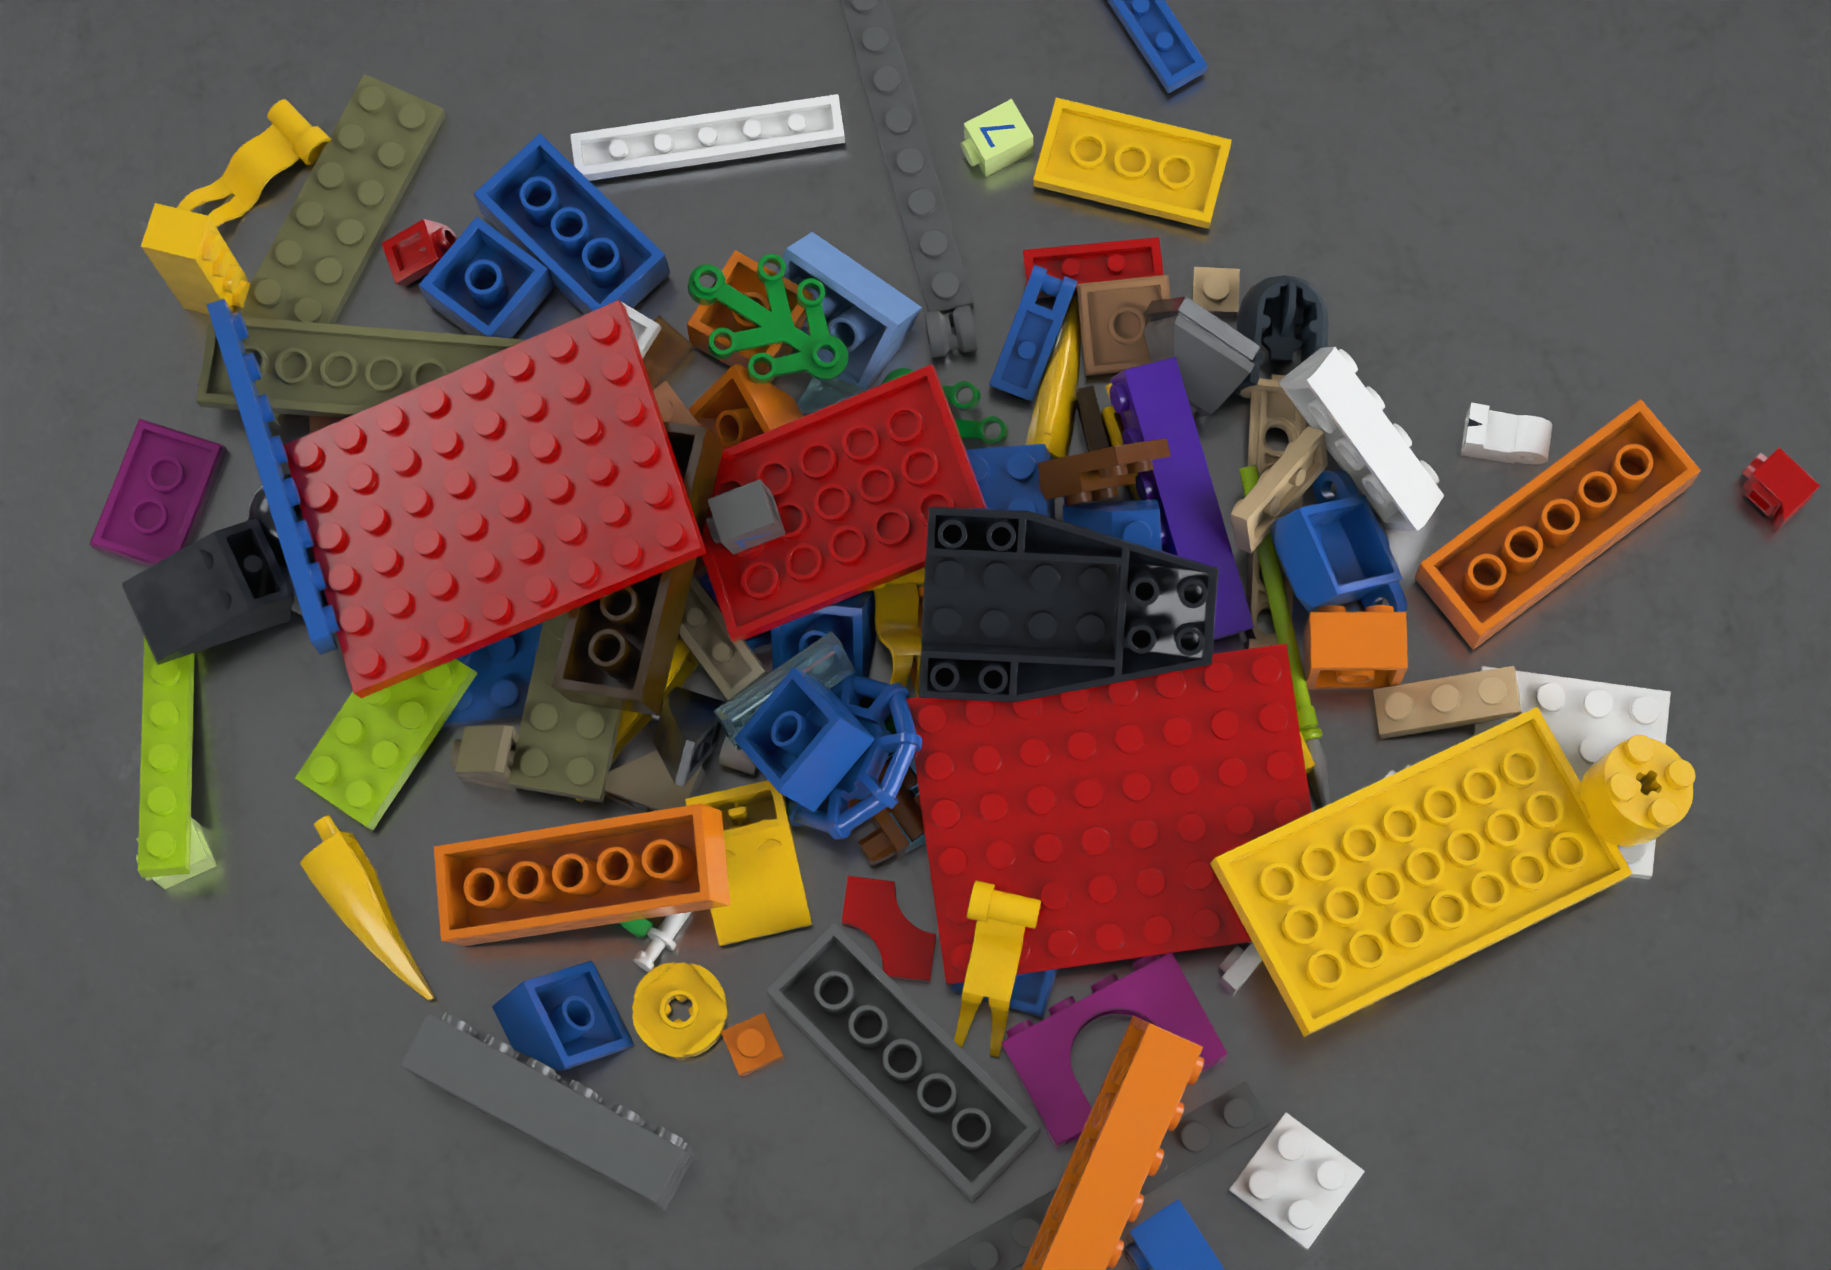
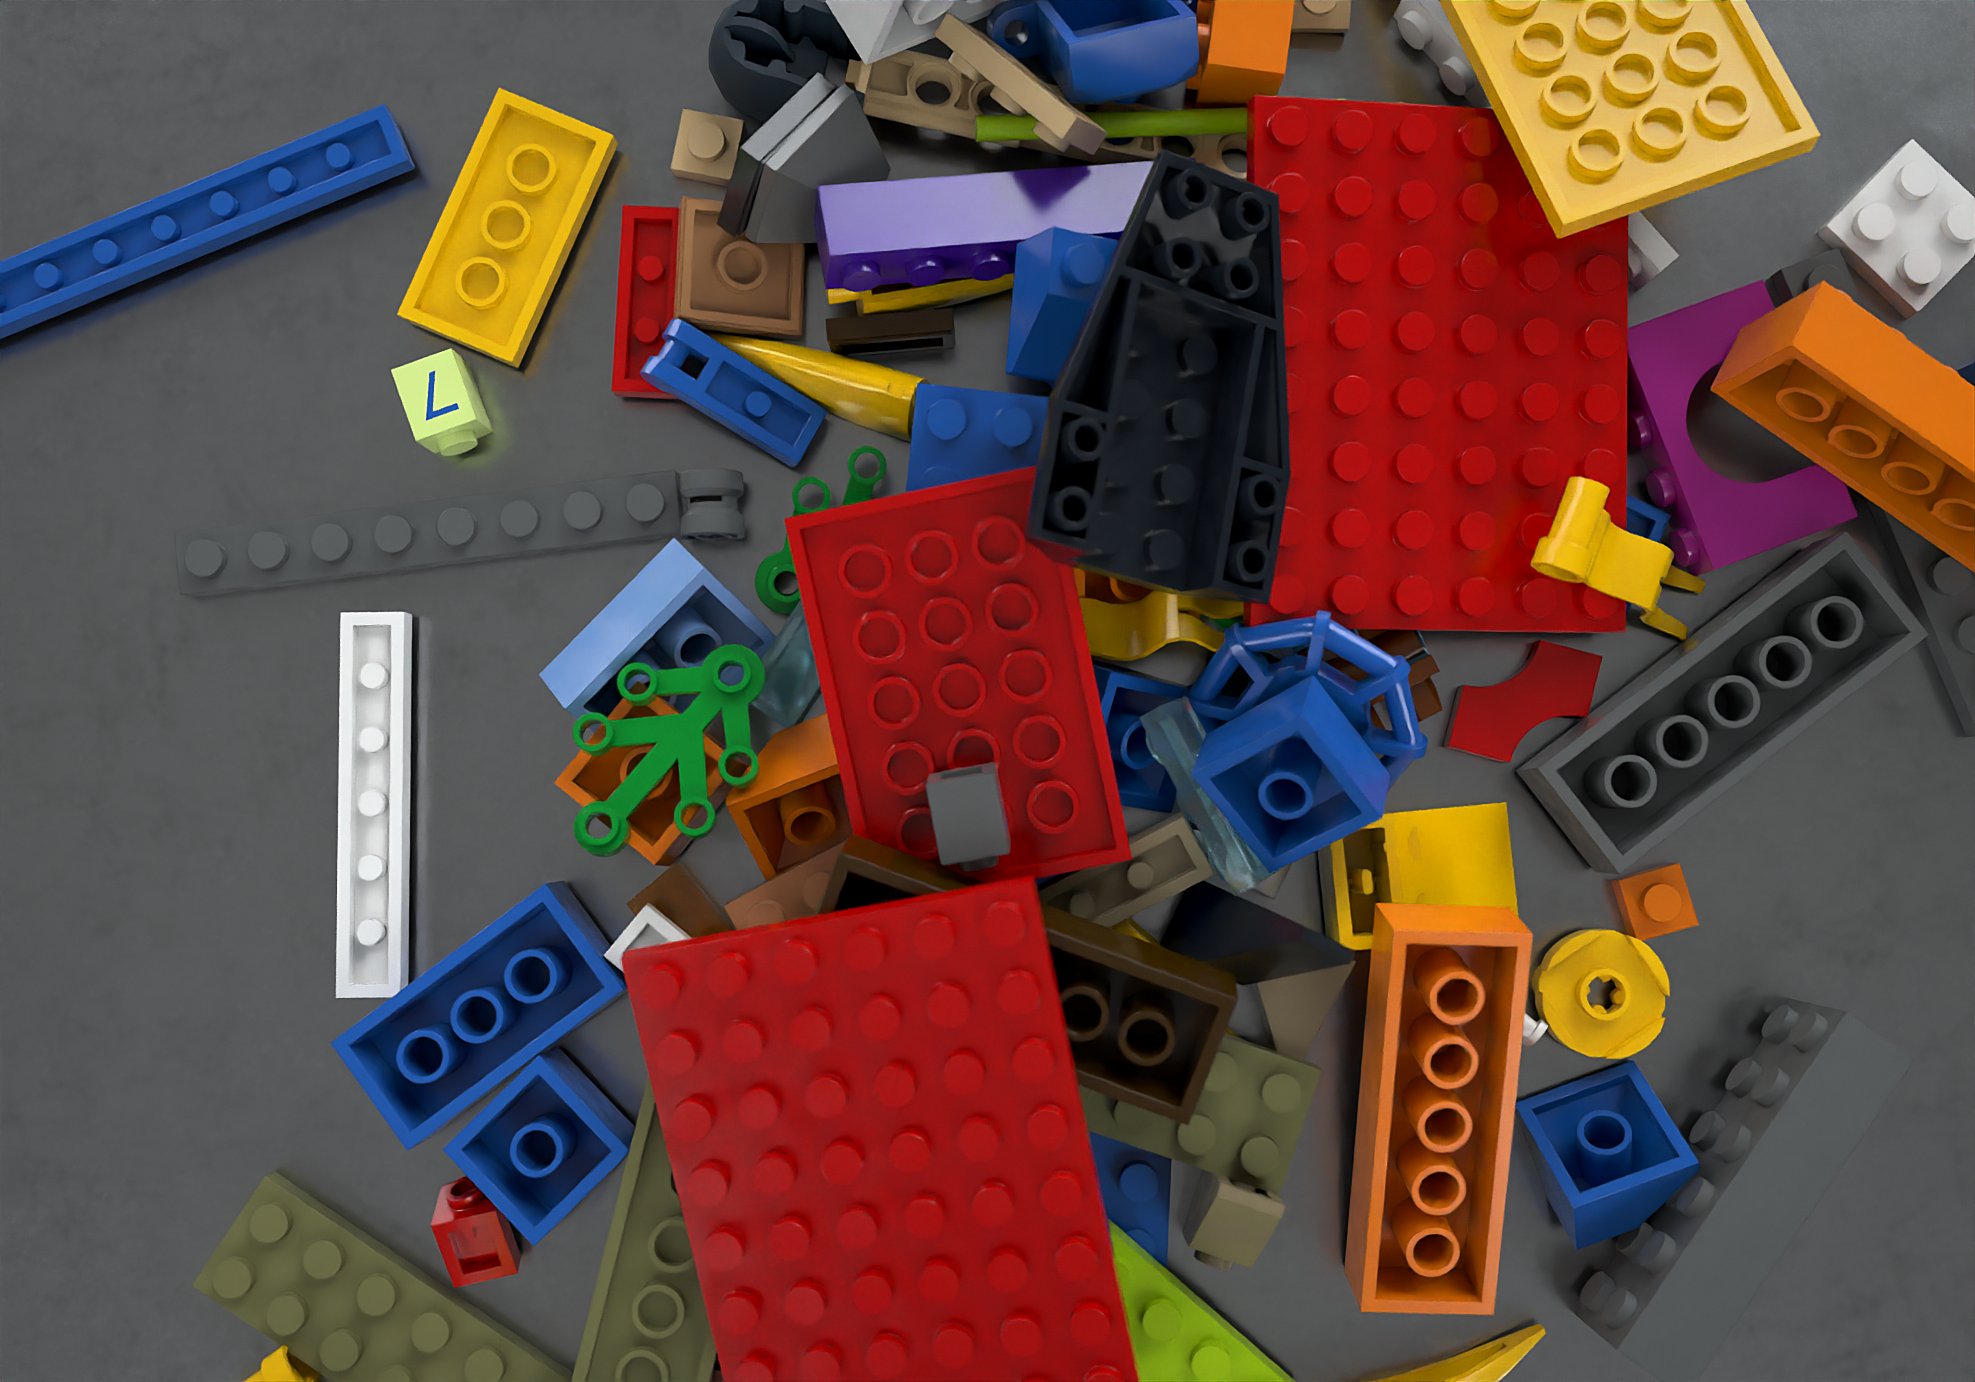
camera: 85 degrees left, 10 degrees up
reddish brown plate [1037,438,1171,506] -> none

